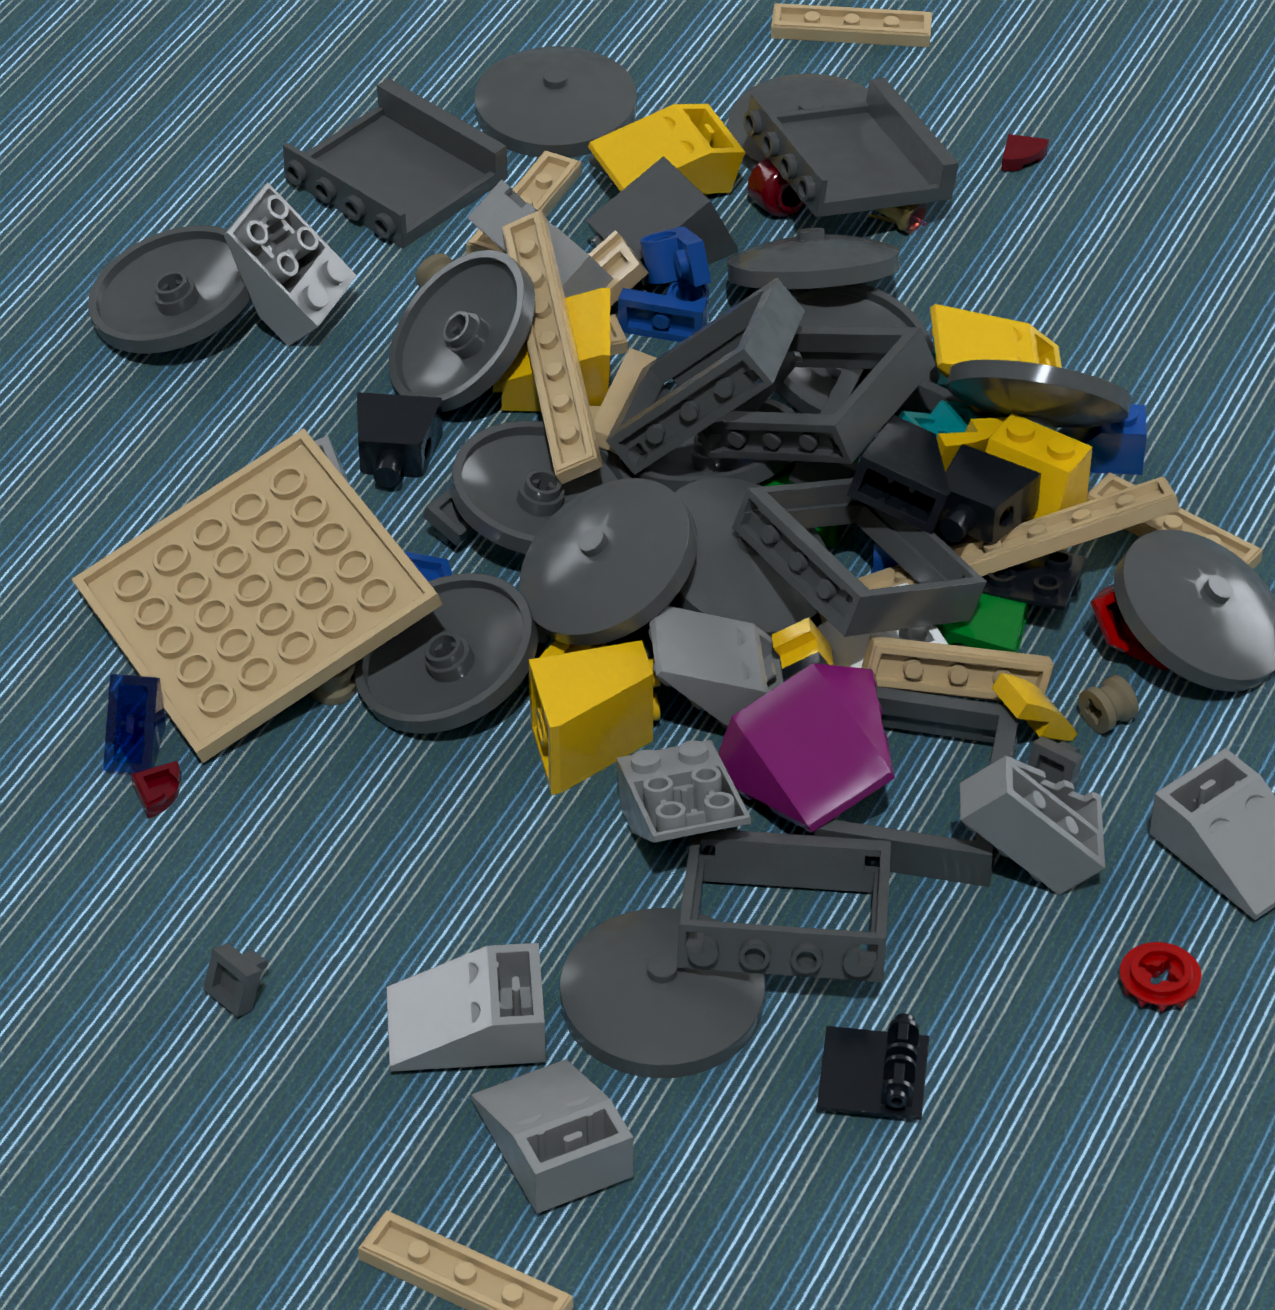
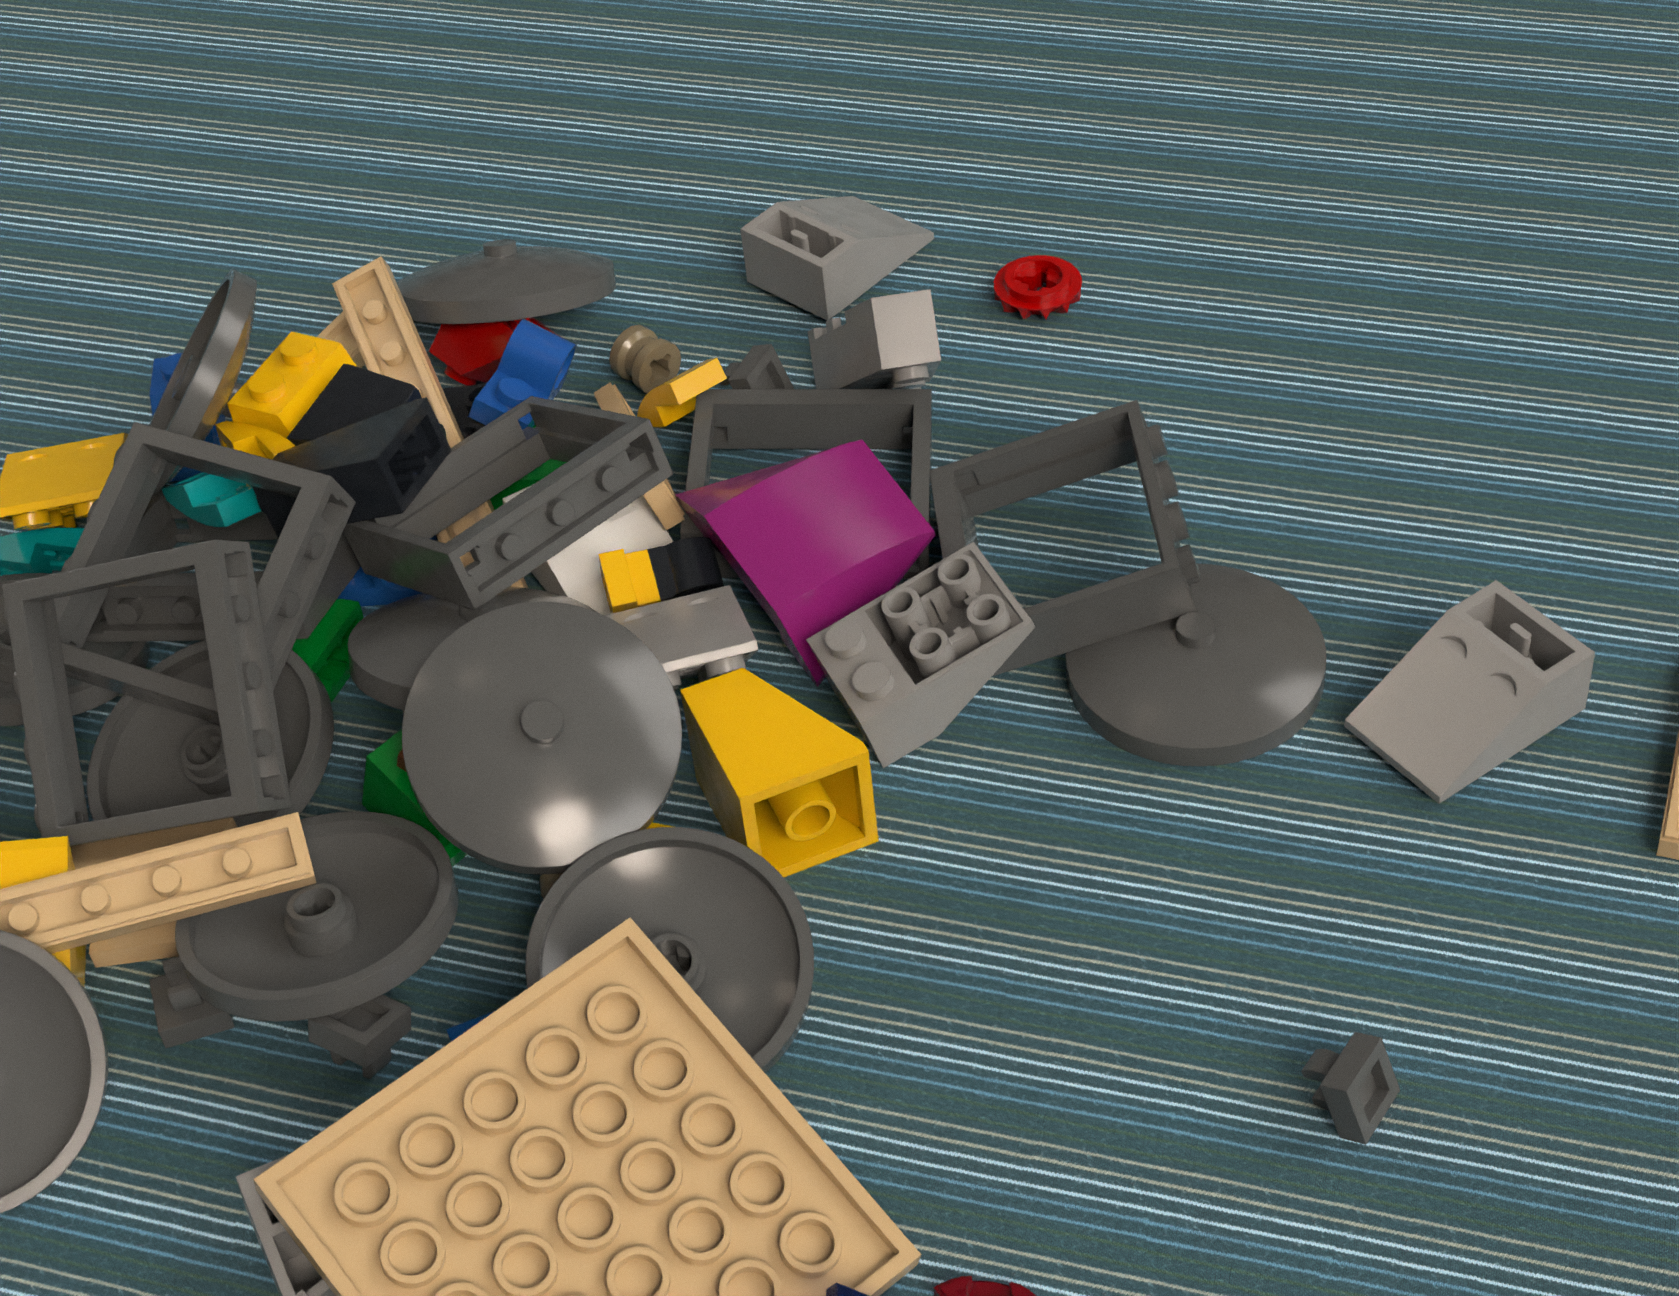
camera: 95 degrees left, 0 degrees up
black torso [357,392,443,488] -> none
light grey slope [387,943,546,1072] -> none
black hinge [817,1013,930,1120] -> none
none -> blue plate [468,319,577,430]

